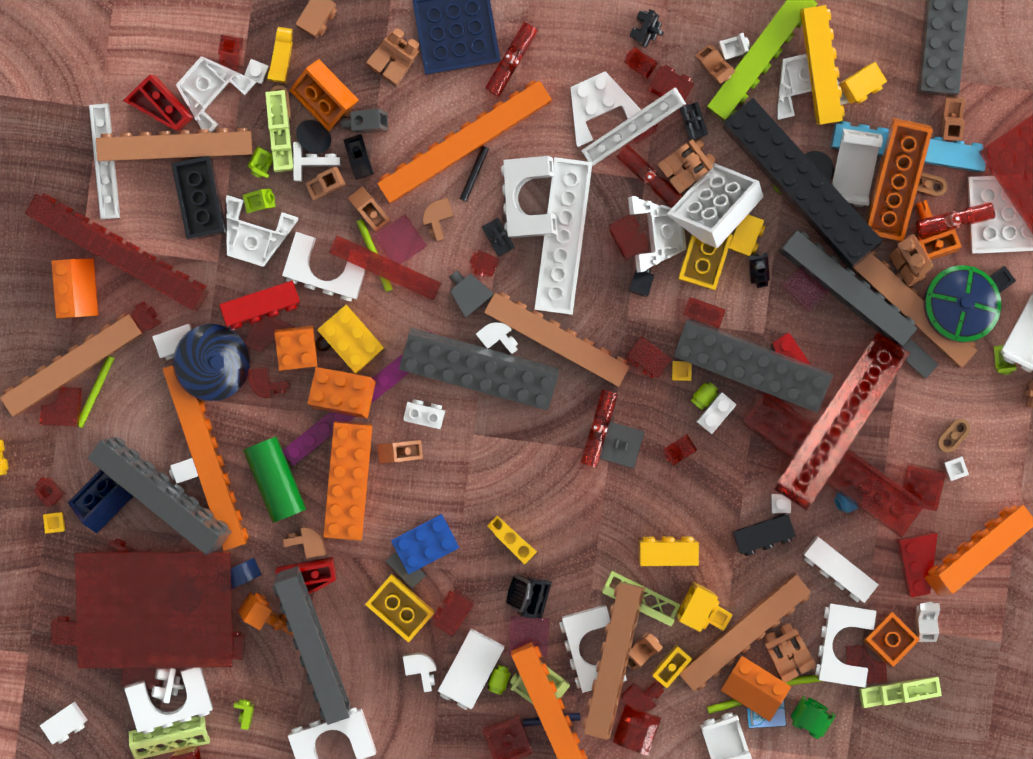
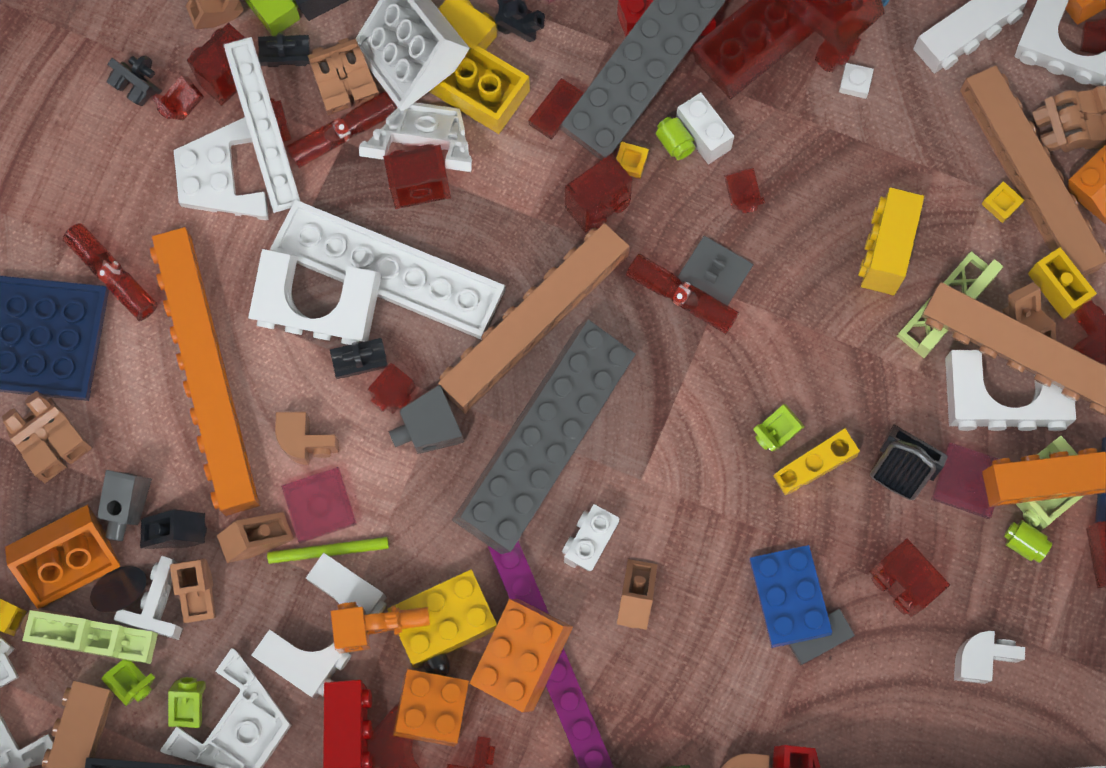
camera: 80 degrees left, 15 degrees down
orange brick [323,420,373,541] -> none
clear red plate [328,235,441,300] -> none
yellow brick [365,574,435,642] -> none
white panel [438,628,504,710] -> none
black bar [460,146,489,202] -> none
white brick [476,322,518,354] -> none
black slope [628,269,654,297] -> none
yellow brick [676,582,719,632] -> none
black brick [732,513,796,556] -> none
none -> orange brick [330,602,430,654]
none -> lime bracket [753,404,805,451]

